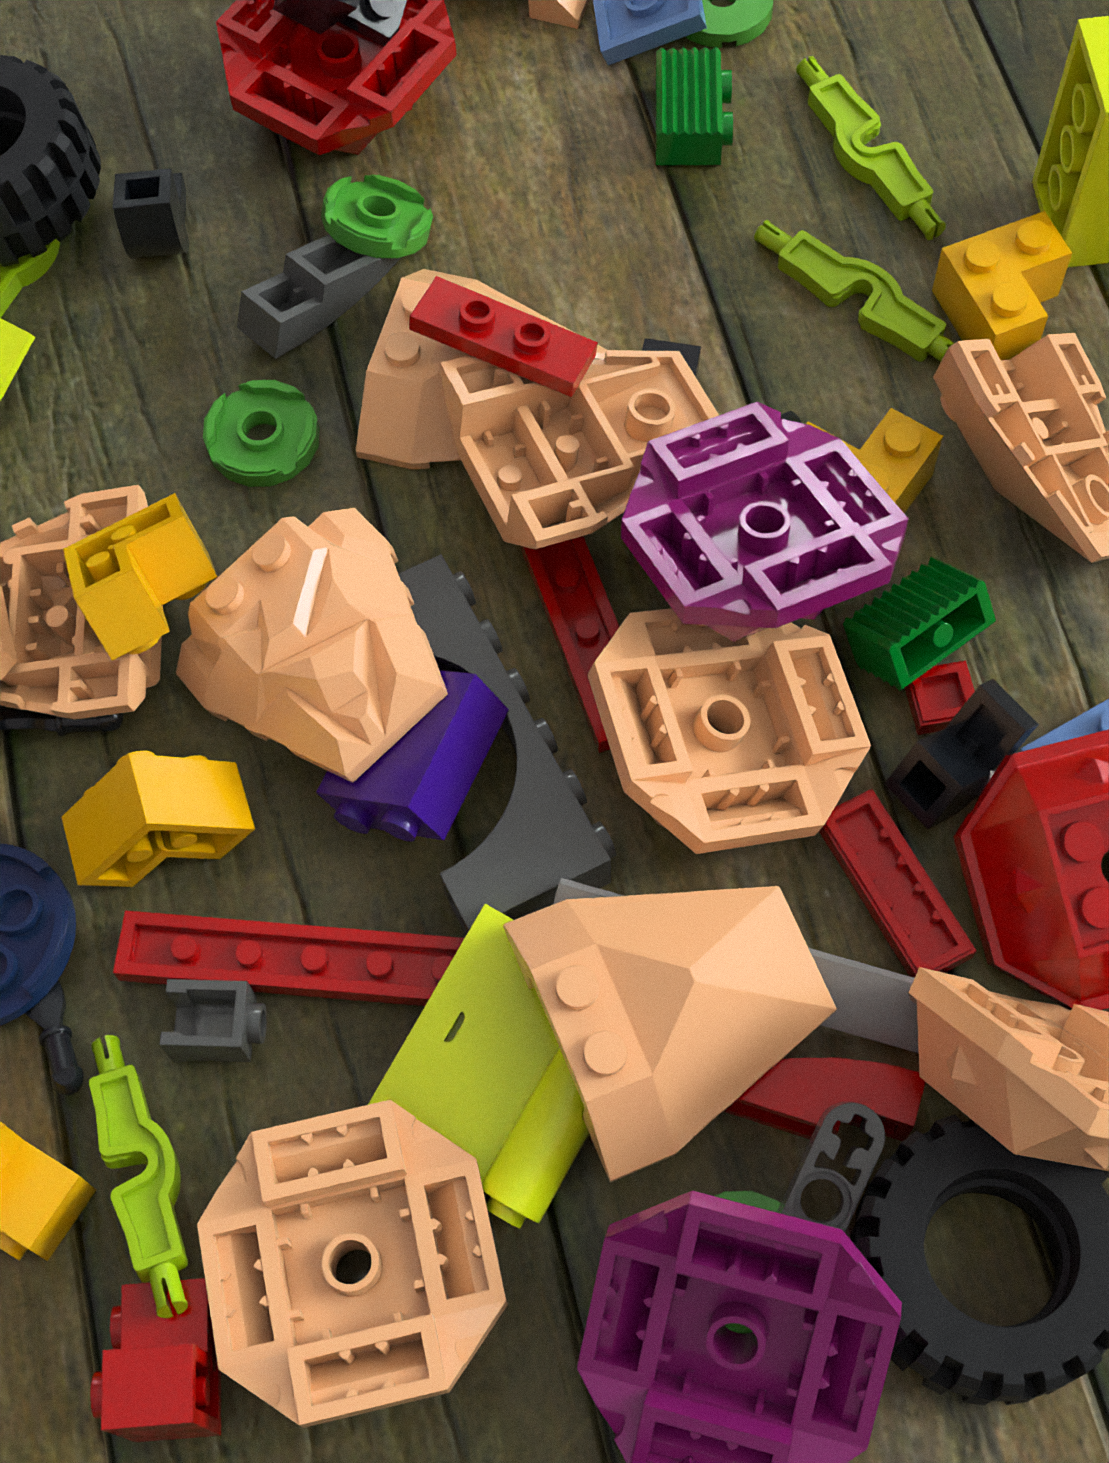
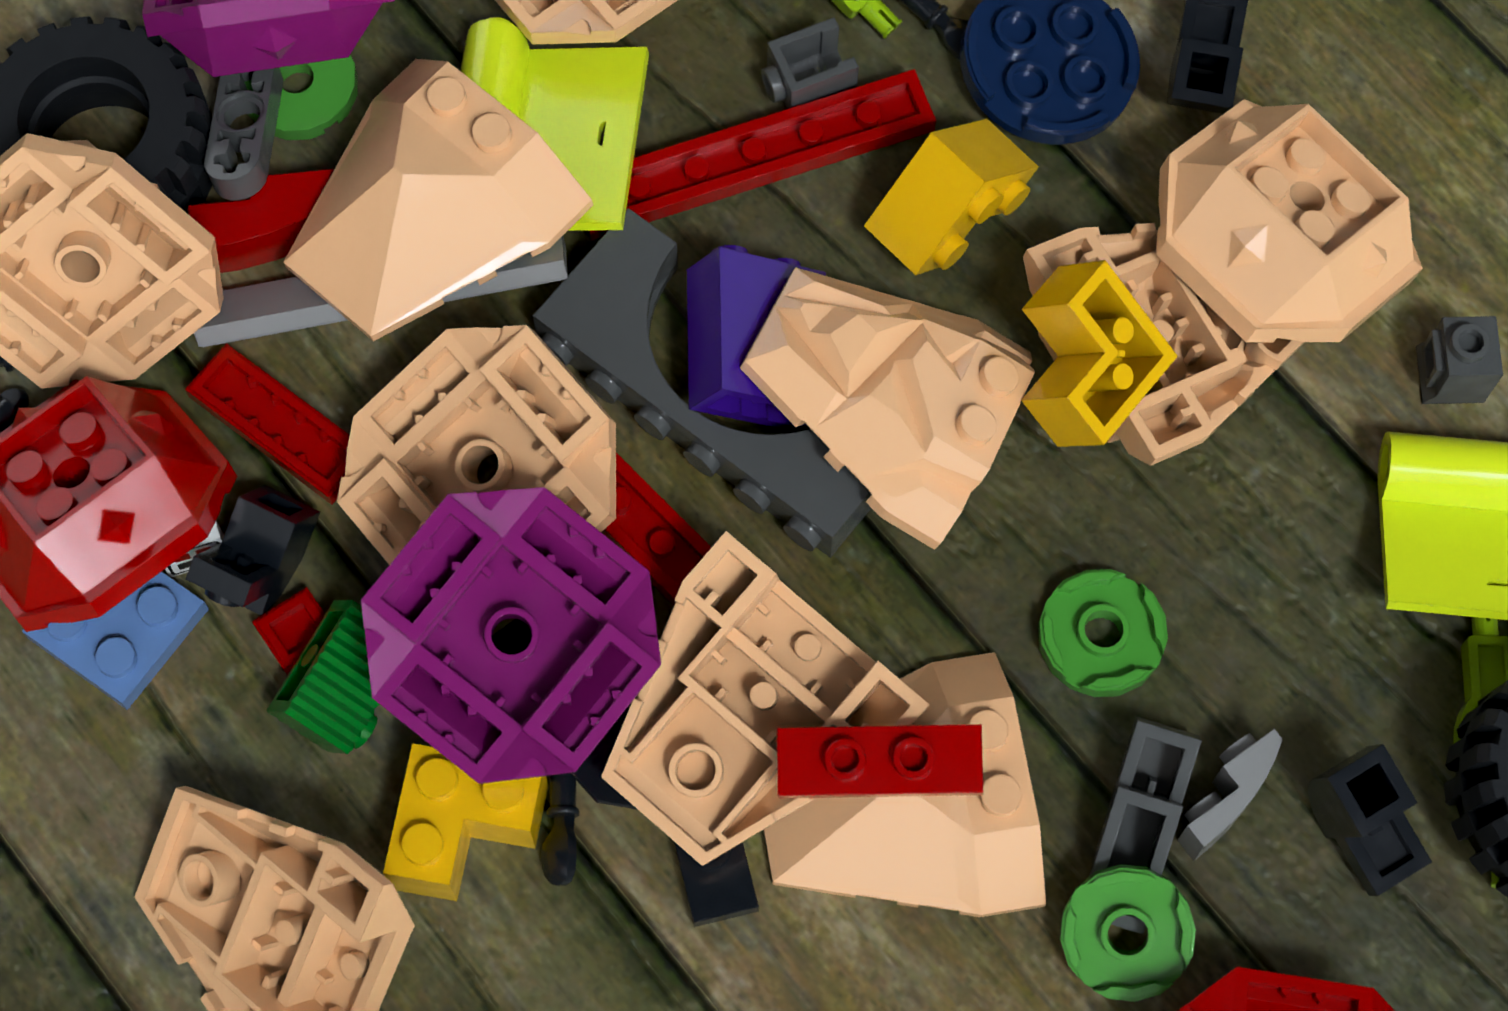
camera: 150 degrees right, 5 degrees up
none -> light grey slope [1177,729,1282,861]

